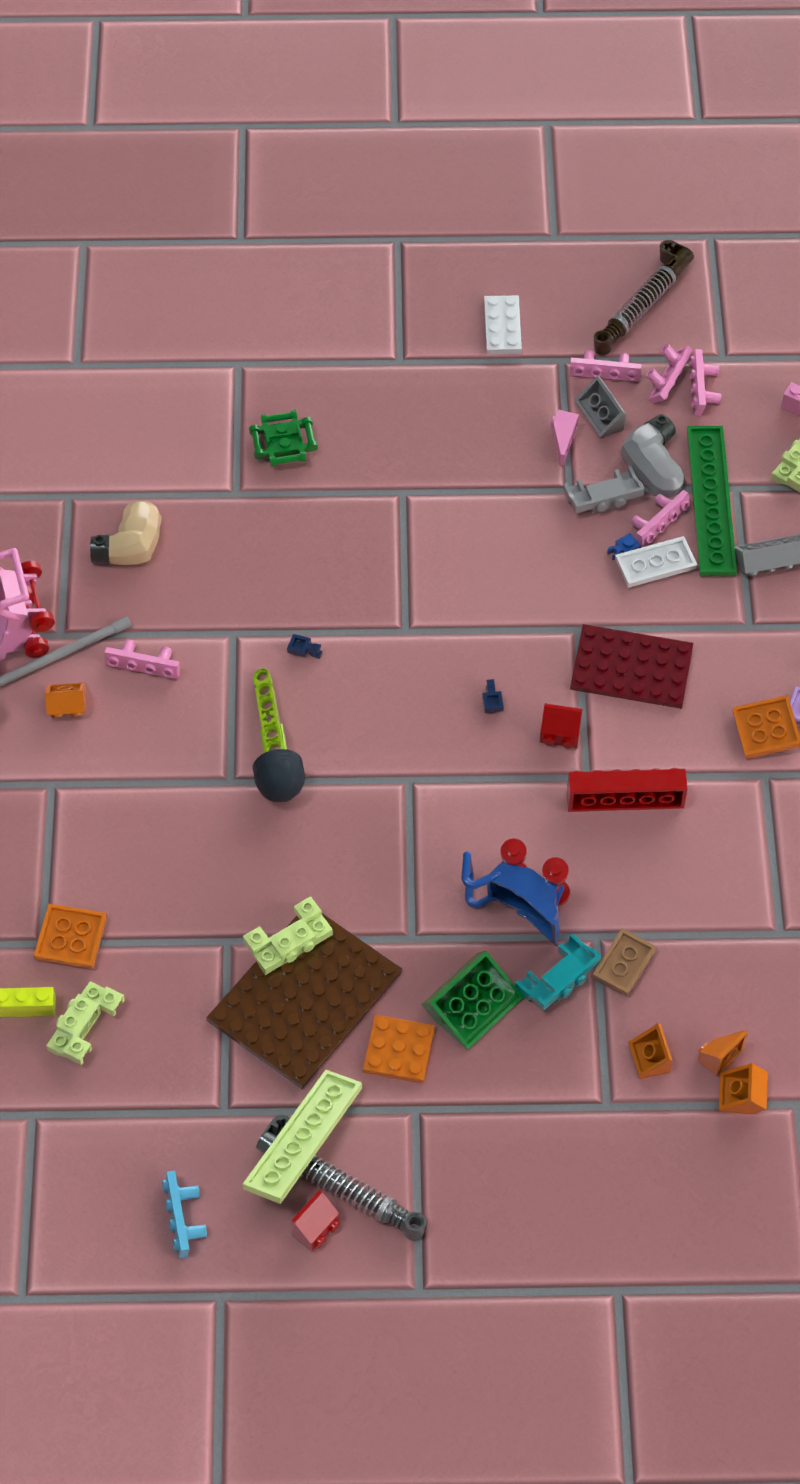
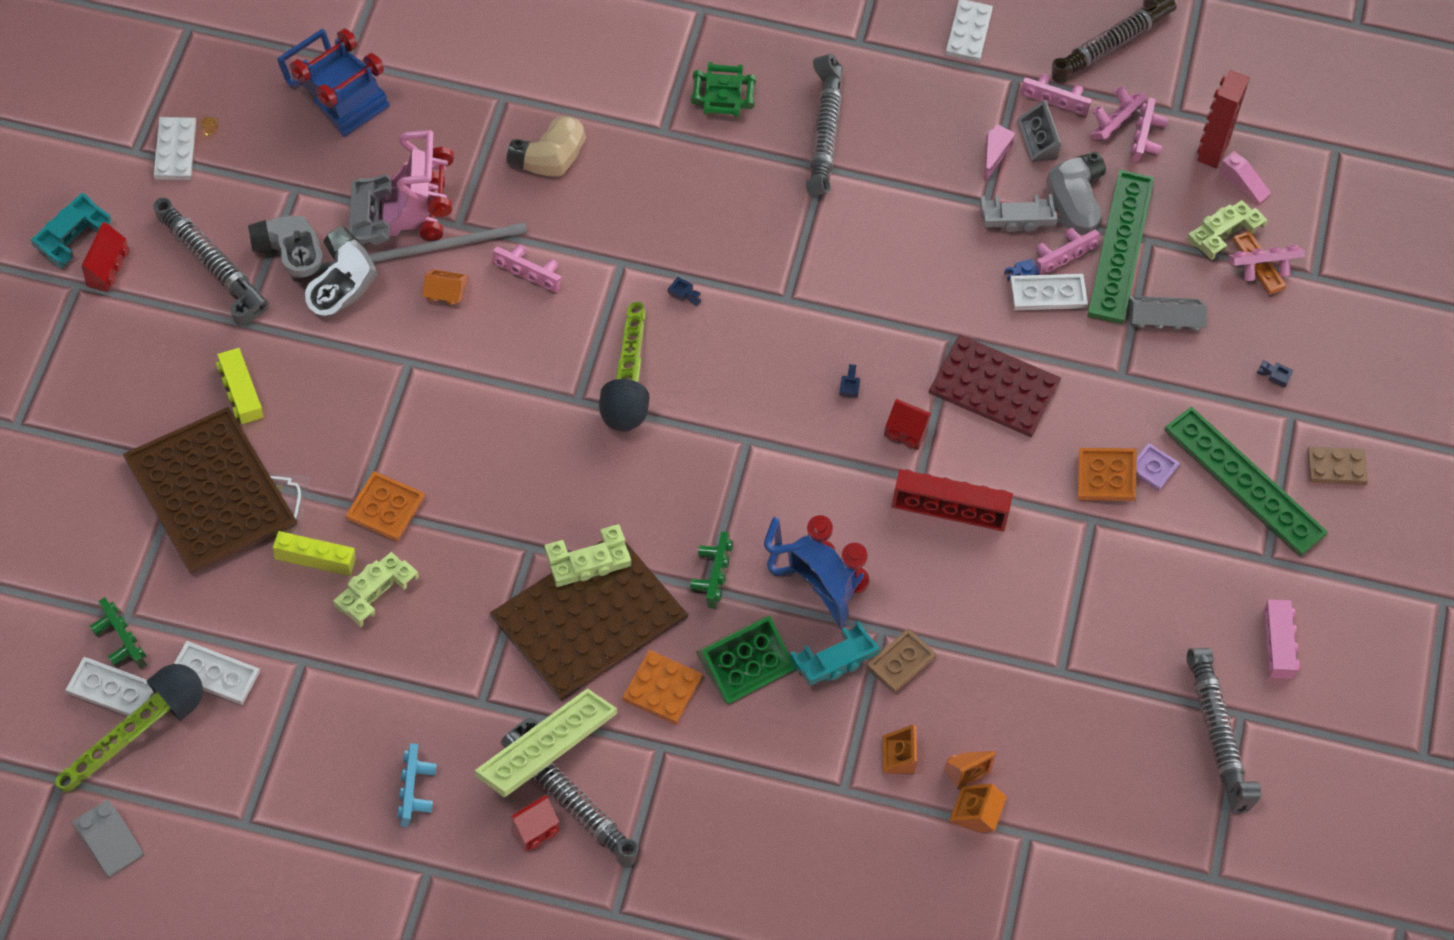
camera: 10 degrees right, 0 degrees up
none -> green plate [690,531,733,609]
none -> dark grey piece [806,53,843,197]
none -> red brick [1197,69,1250,169]

